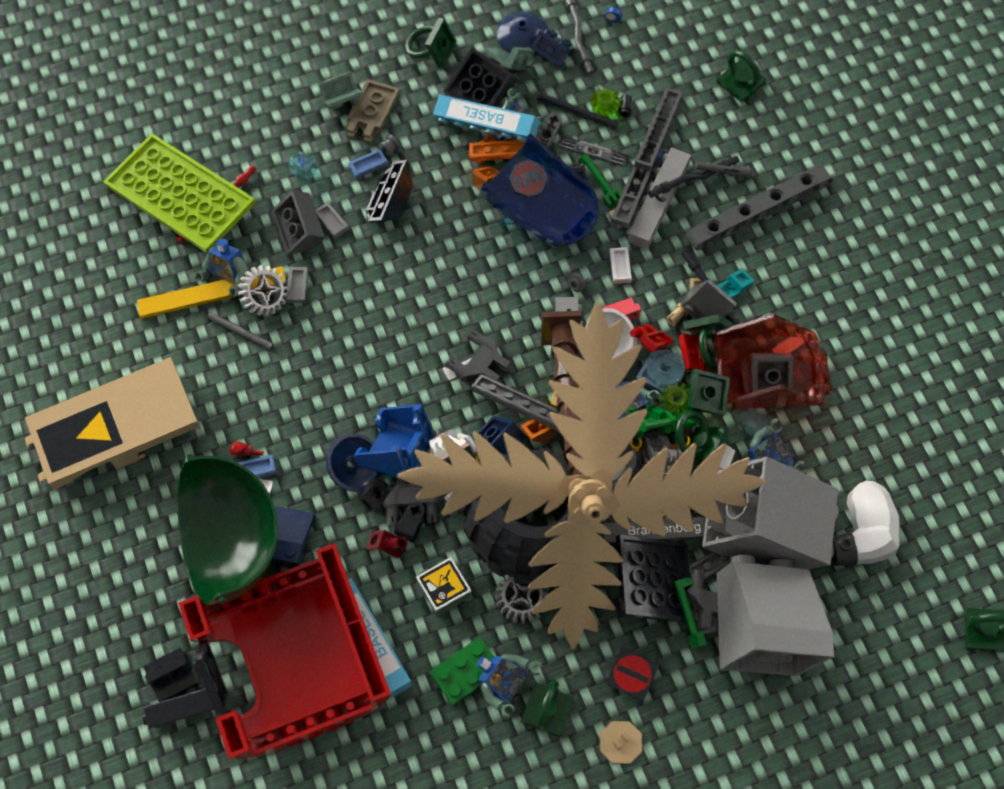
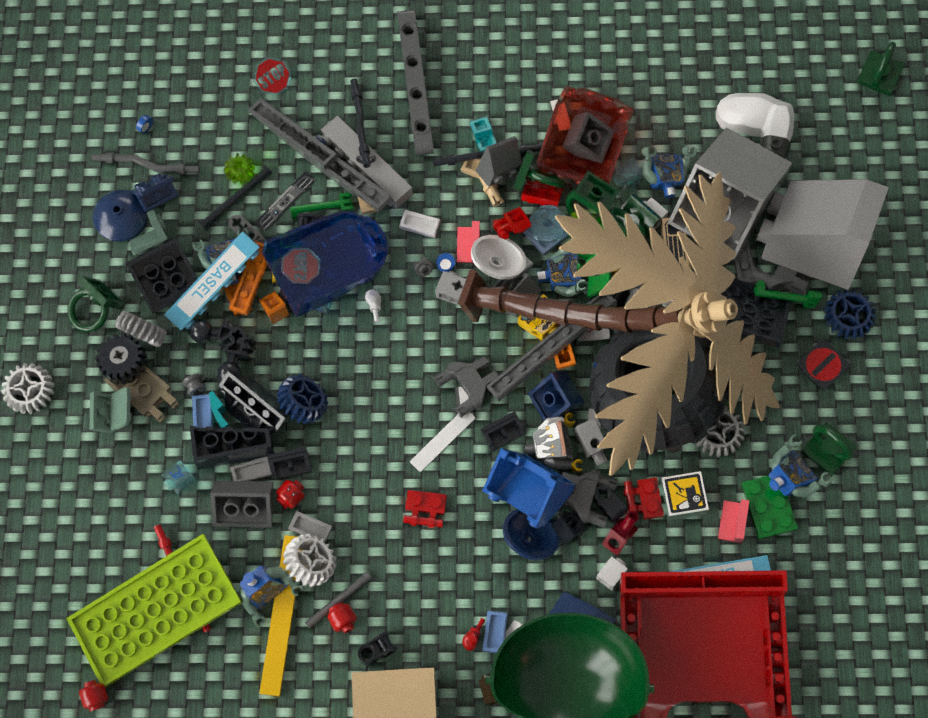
camera: 65 degrees left, 5 degrees up
tan piece [600,721,642,764] -> none
black pin [618,94,632,118] -> none
dark grey pin [695,162,753,180] -> none
dark green tile [717,50,767,103] -> none
none -> white gear [1,363,54,414]
none -> red head [79,680,108,712]
none -> black wheel [95,333,148,384]
none -> light grey gear [115,311,167,347]
none -> black wedge [189,426,275,470]
none -> black piece [190,318,256,382]
none -> teal slope [209,391,230,429]
none -> piece [253,57,291,95]
none -> black hinge [268,447,312,480]
none -> red head [275,480,305,509]
none -> dark blue gear [277,374,329,424]
none -> red head [327,602,357,634]
none -> black piece [358,631,397,666]
none -> white piece [365,289,381,322]
none -> red plate [403,490,447,528]
none -> white sticker [410,412,475,472]
none -> blue tile [436,253,455,273]
none -> black hinge [481,411,525,452]
none -> white brick [596,556,628,591]
none -> red plate [623,477,664,520]
none -> coral panel [718,499,749,543]
none -> dark blue gear [824,289,877,340]

